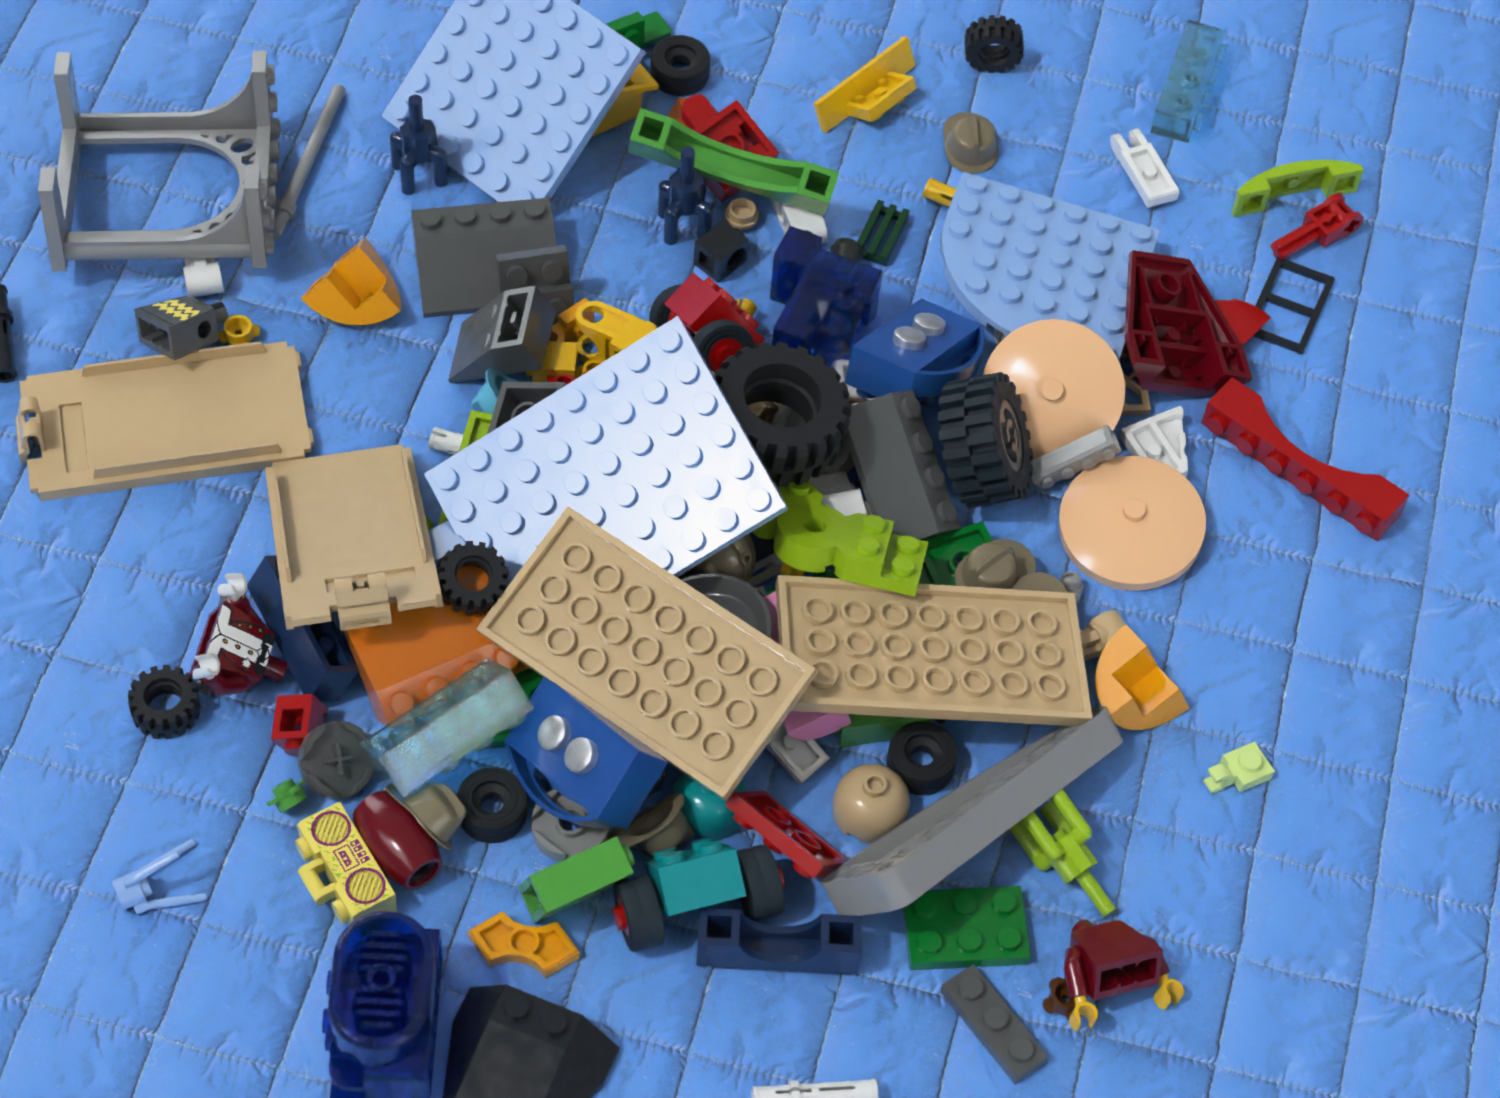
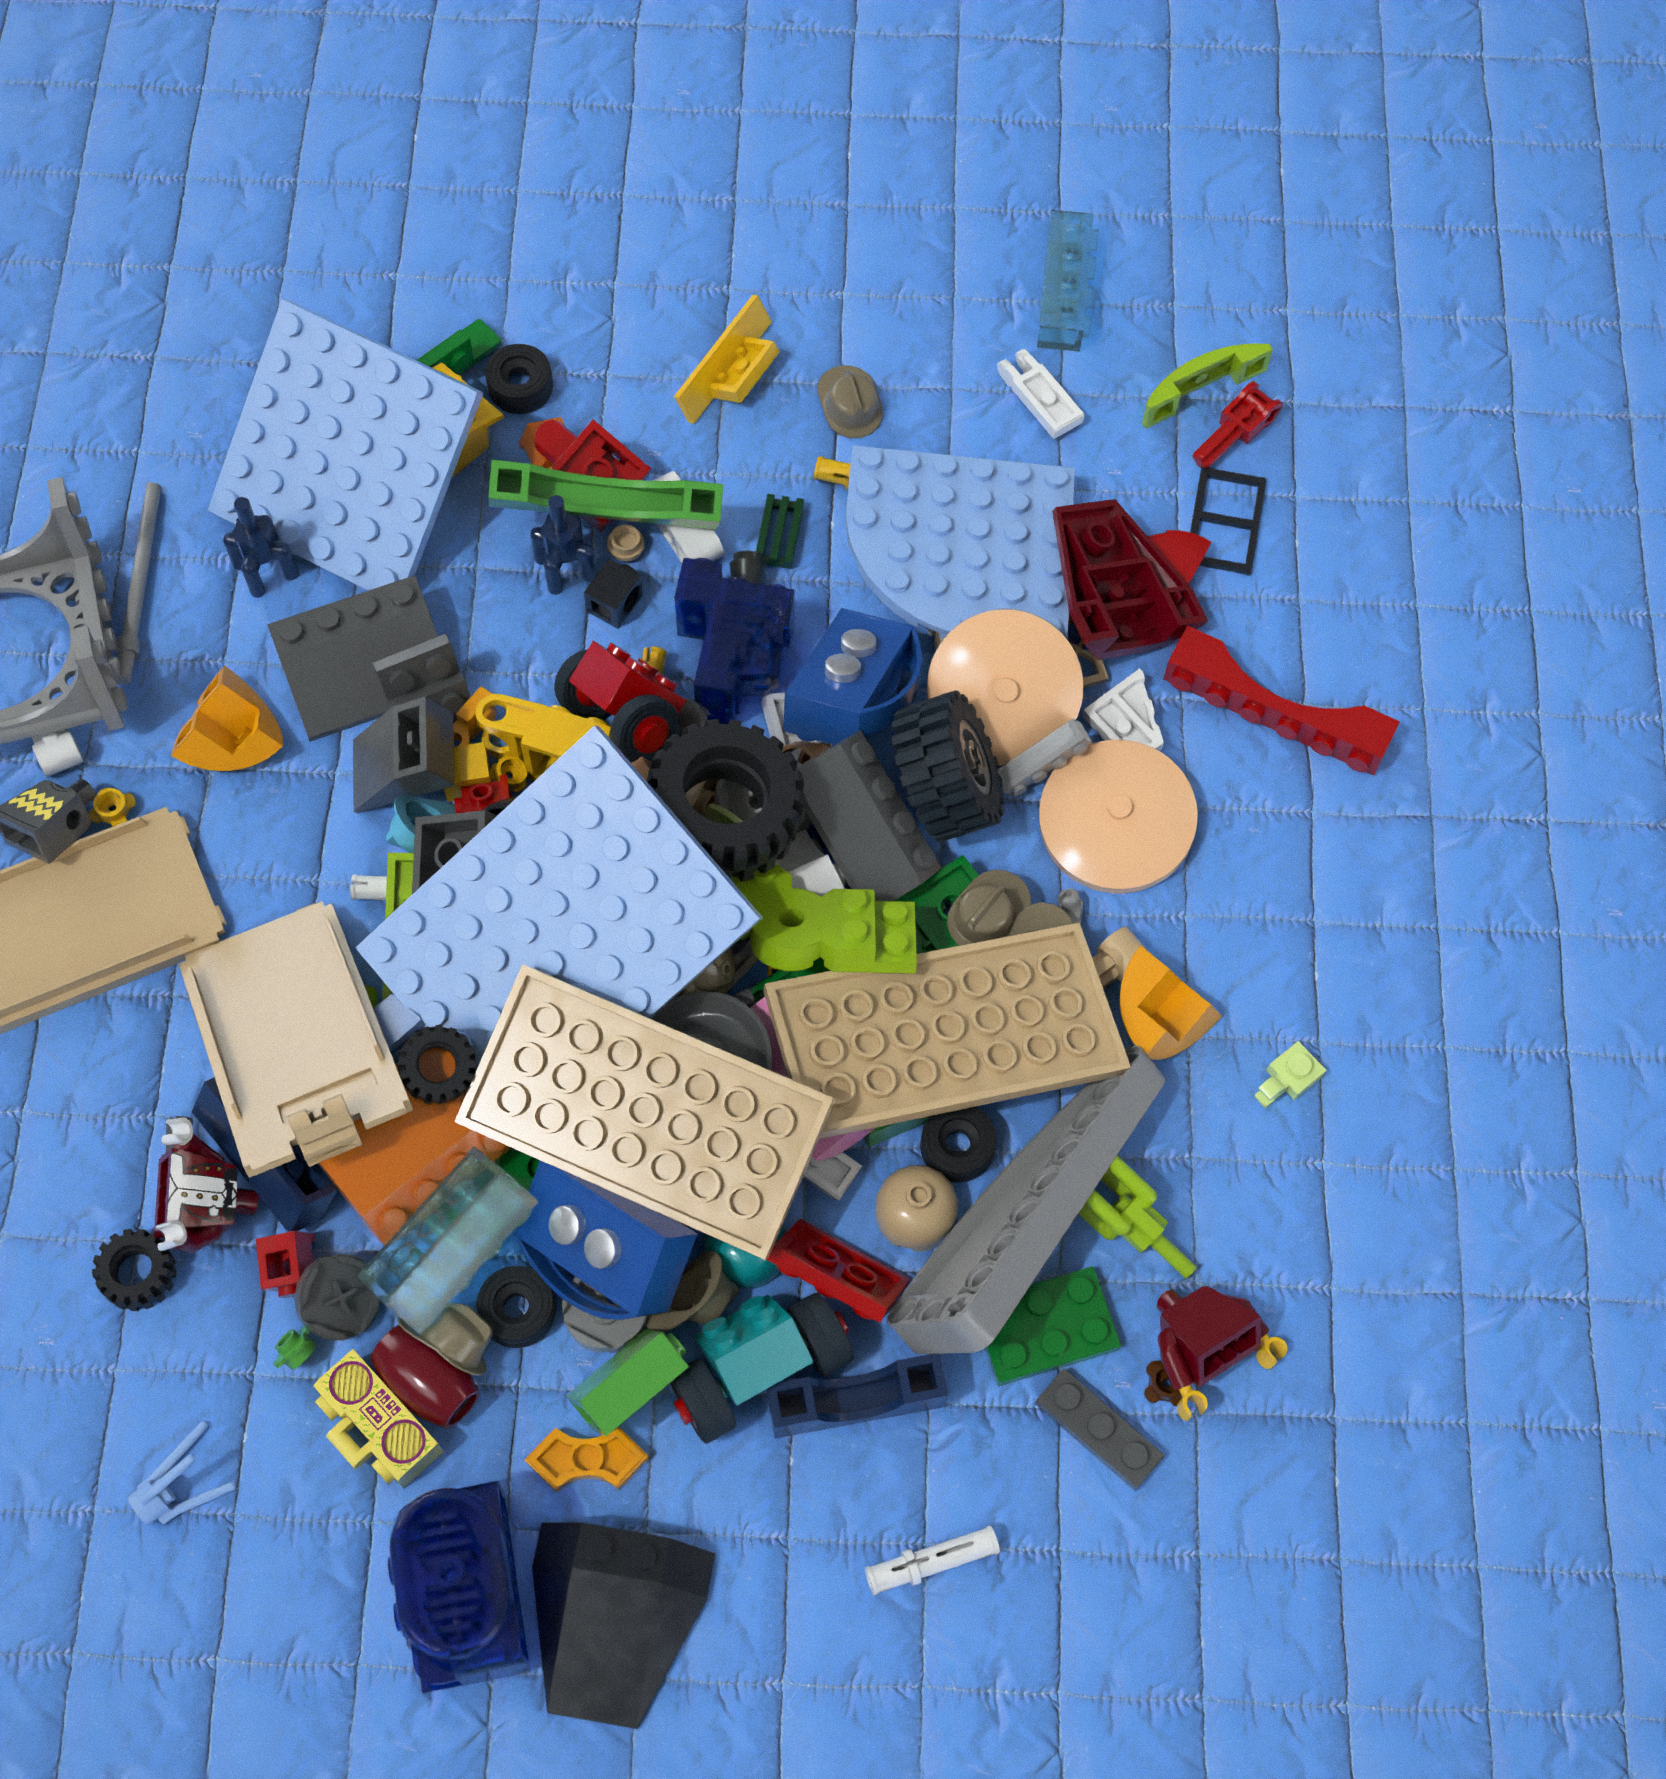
camera: 10 degrees left, 10 degrees up
black tyre [965,15,1024,73] -> none

